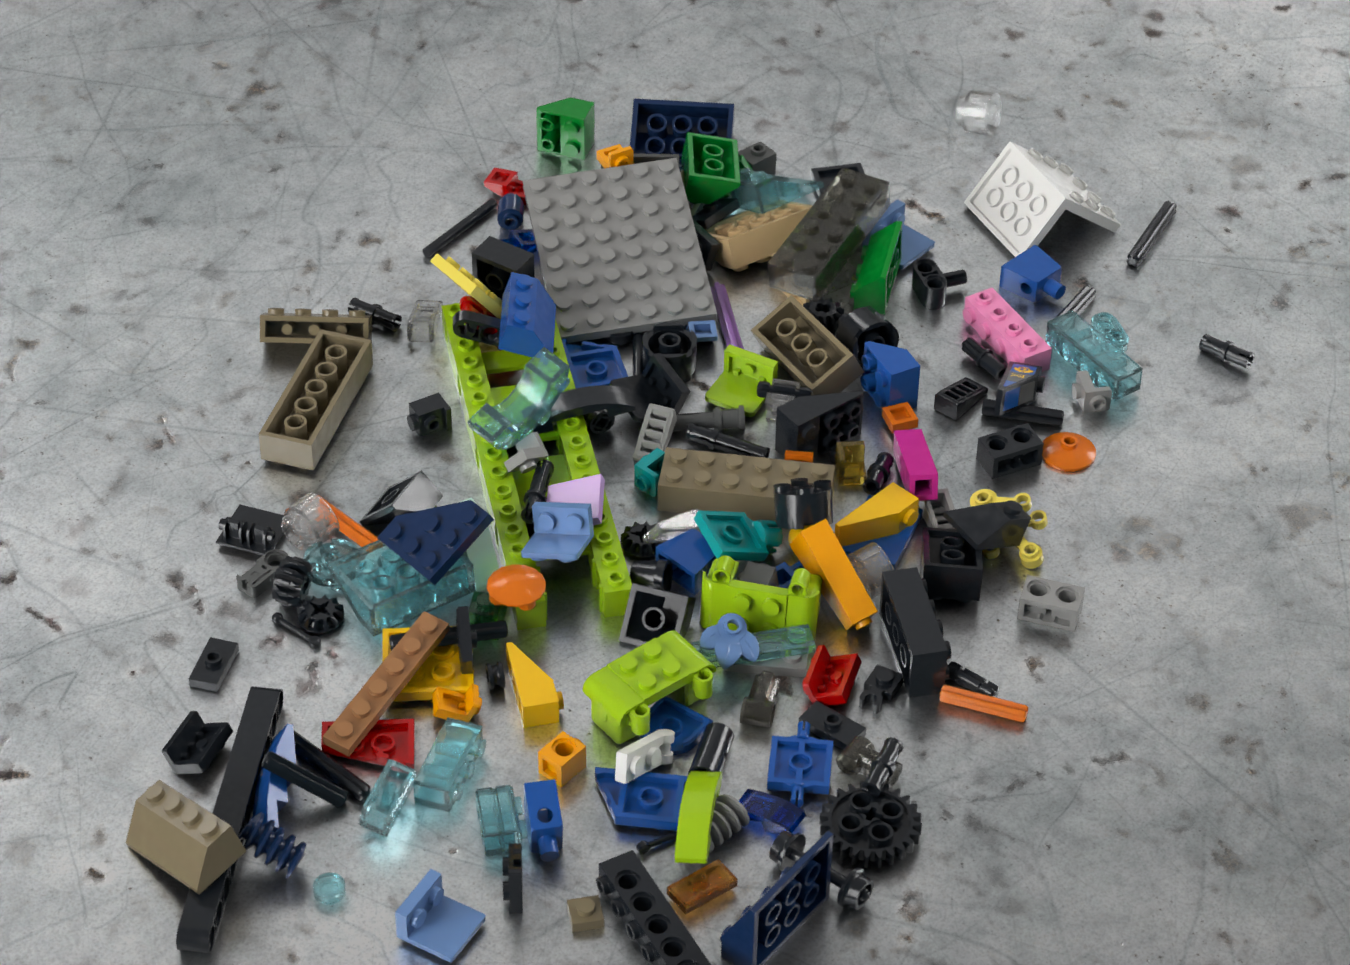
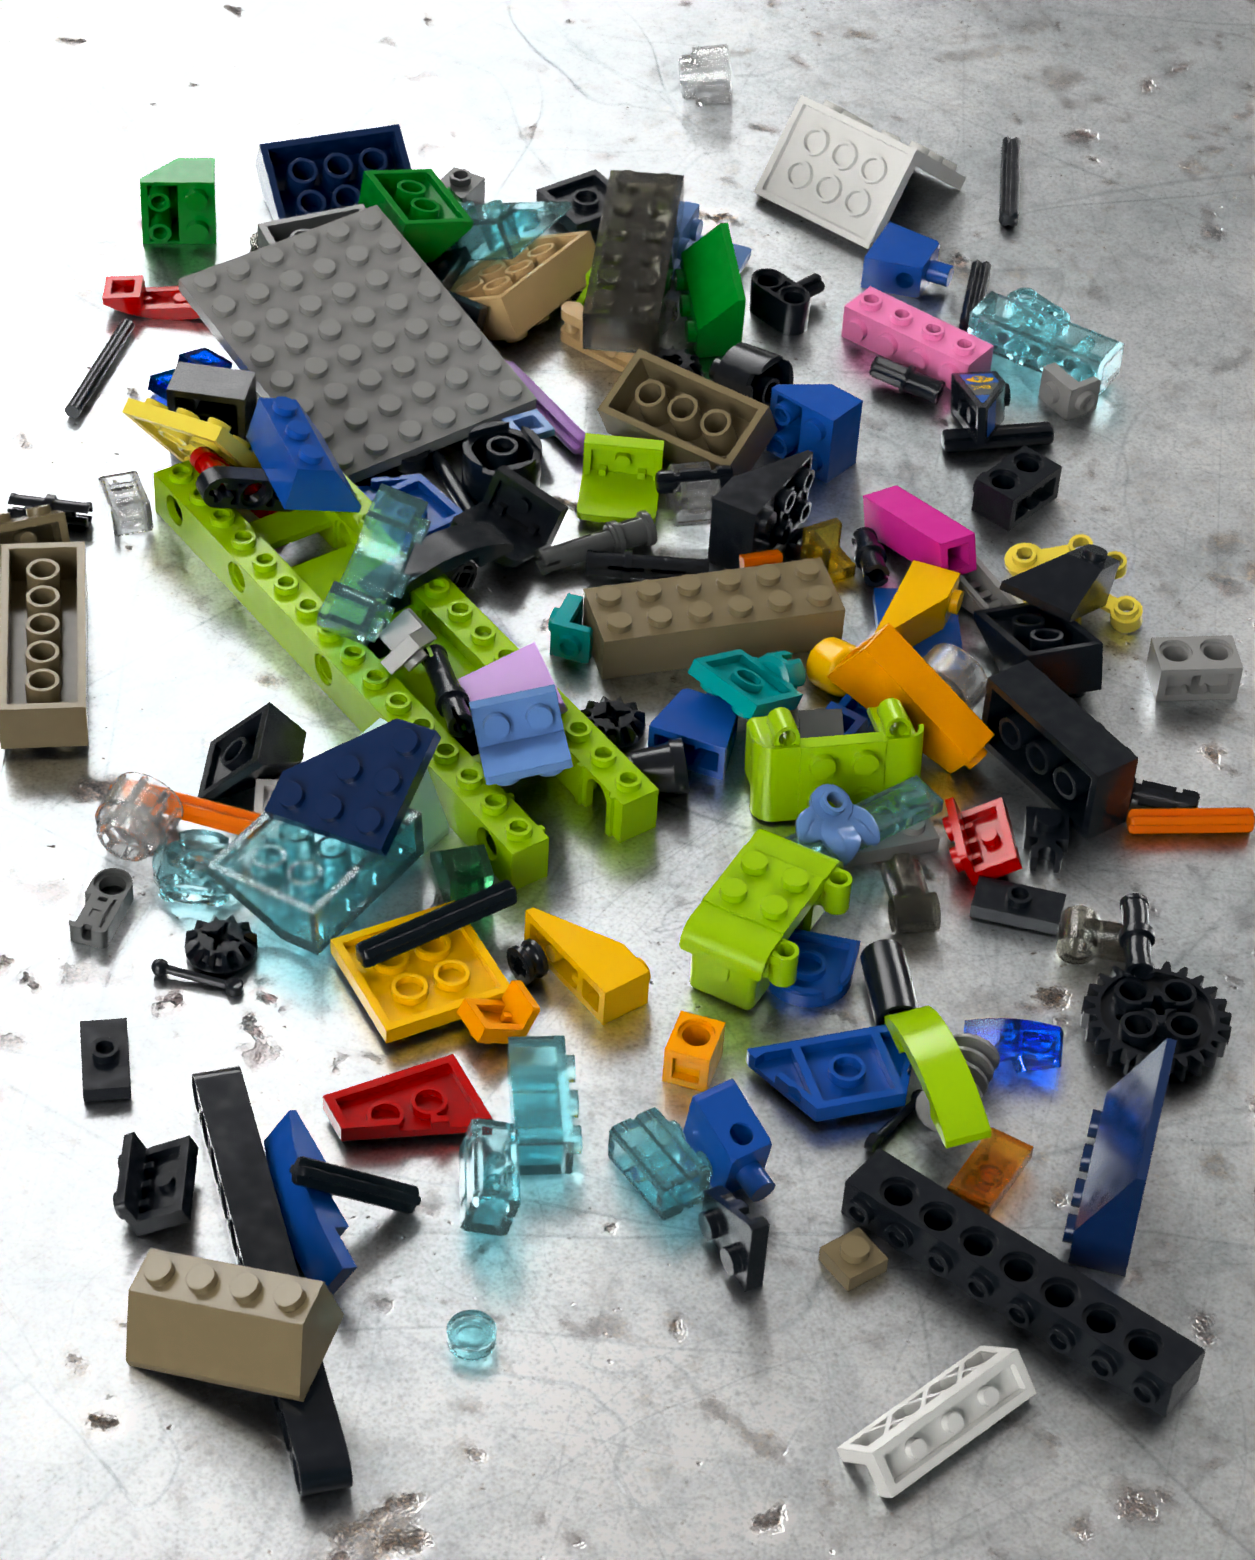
camera: 25 degrees left, 0 degrees up
black hinge [216,504,292,555] -> none
dark blue piece [238,812,306,880] -> none
black gear [271,556,313,608] -> none
black axle [278,730,371,801] -> none
medium nougat plate [323,611,449,757] -> none
medium blue bracket [395,869,485,962] -> none
black brick [407,393,452,437] -> none
black plate [456,606,477,674] -> none
orange dish [487,564,546,611] -> none
dark blue brick [497,193,524,230] -> none
light orange bracket [597,144,634,168] -> none
white plate [615,729,675,784] -> none
black slope [618,583,696,646] -> none
light grey slope [633,403,677,461] -> none
clear slope [642,509,700,543] -> none
blue plate [767,721,833,808] -> none
black piece [769,831,874,909] -> none
black brick [773,478,833,529] -> none
orange plate [882,402,918,433] -> none
black slope [934,377,988,420] -> none
orange dish [1042,432,1096,472] -> none
black pin [1199,334,1255,369] -> none

